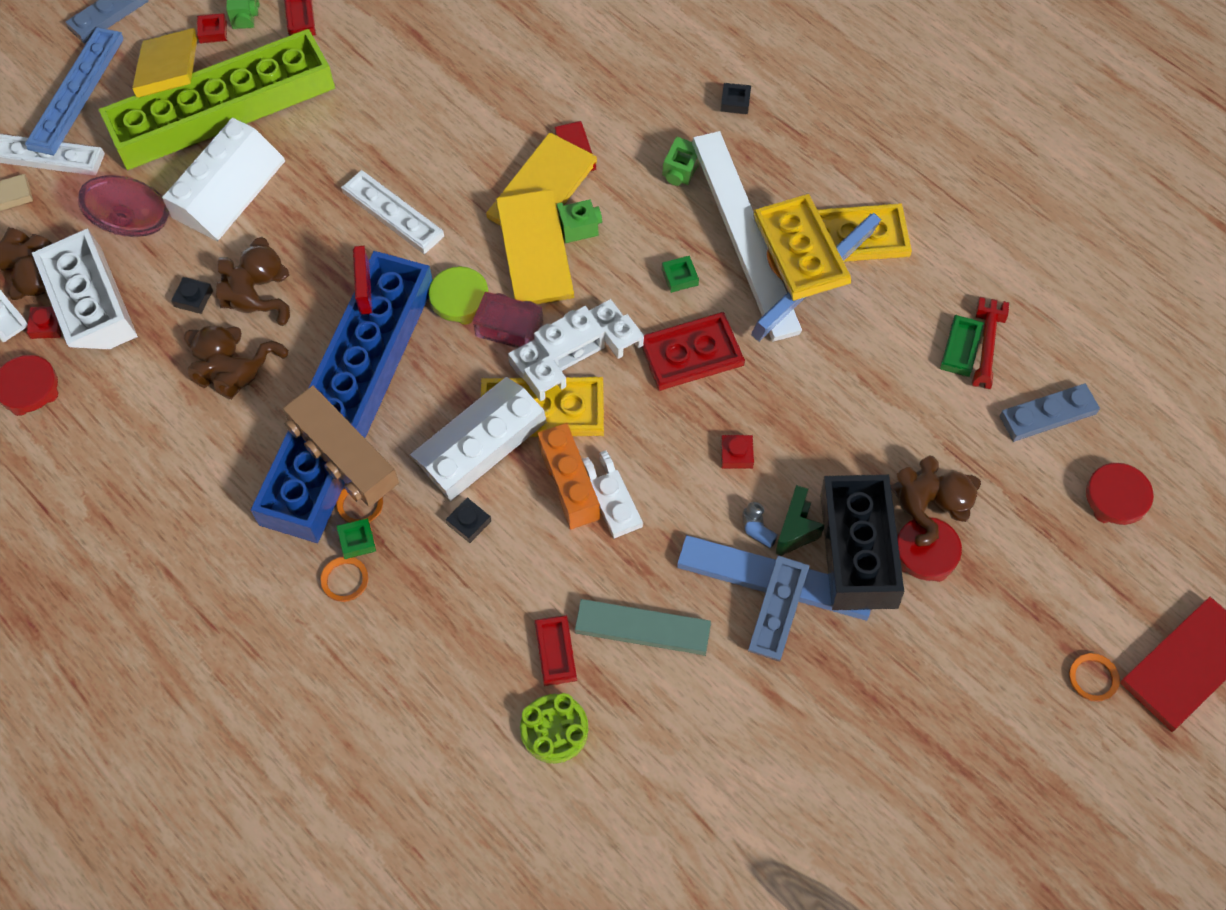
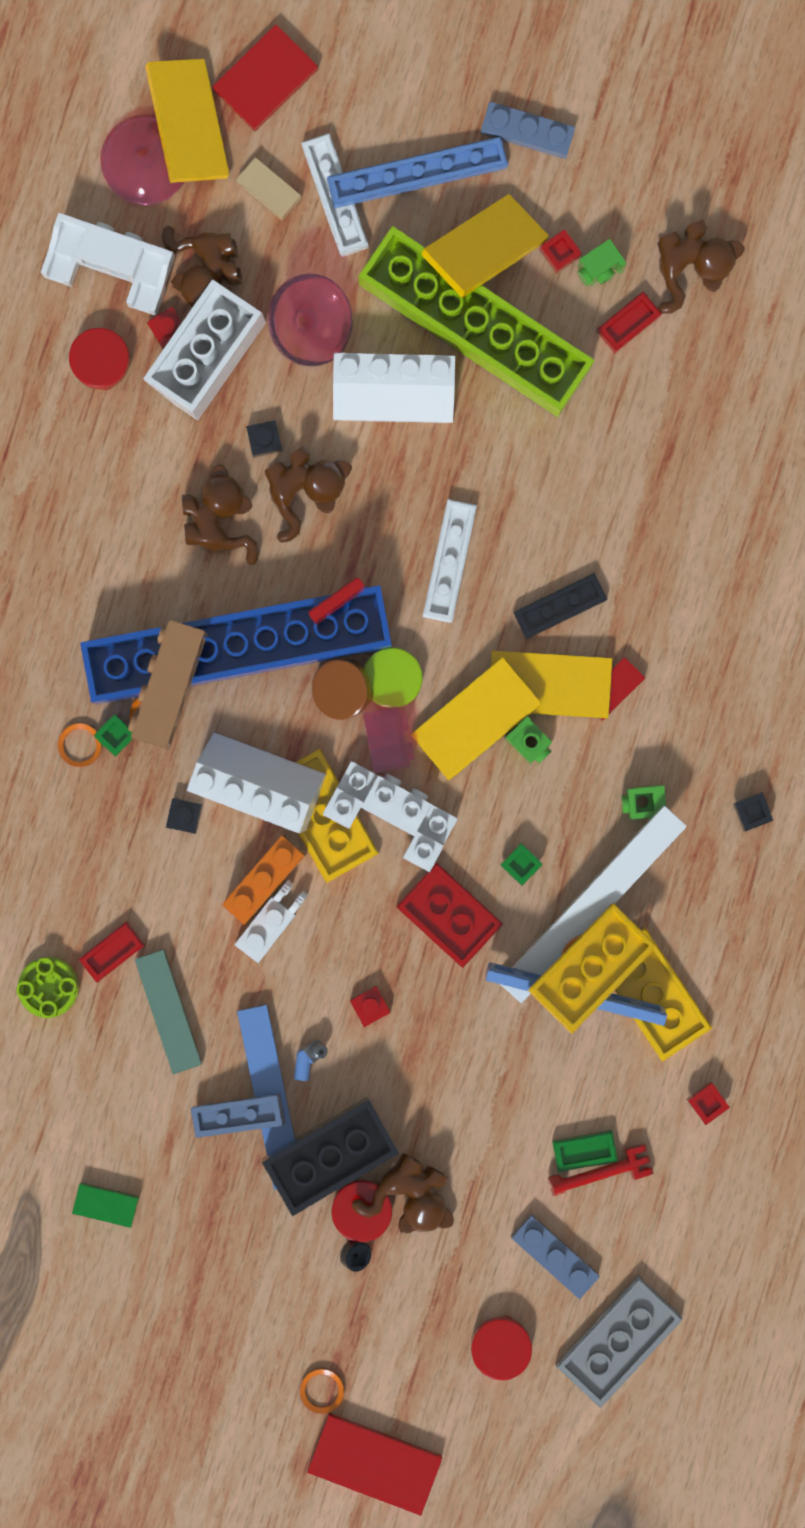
camera: 60 degrees right, 25 degrees up
dark green slope [775,485,824,556] -> none
none -> green tile [72,1182,140,1228]
none -> dark orange tile [312,659,373,720]
none -> black tile [340,1240,371,1272]
none -> black tile [513,573,607,640]
none -> light grey tile [555,1275,683,1408]
none -> red plate [686,1082,730,1125]

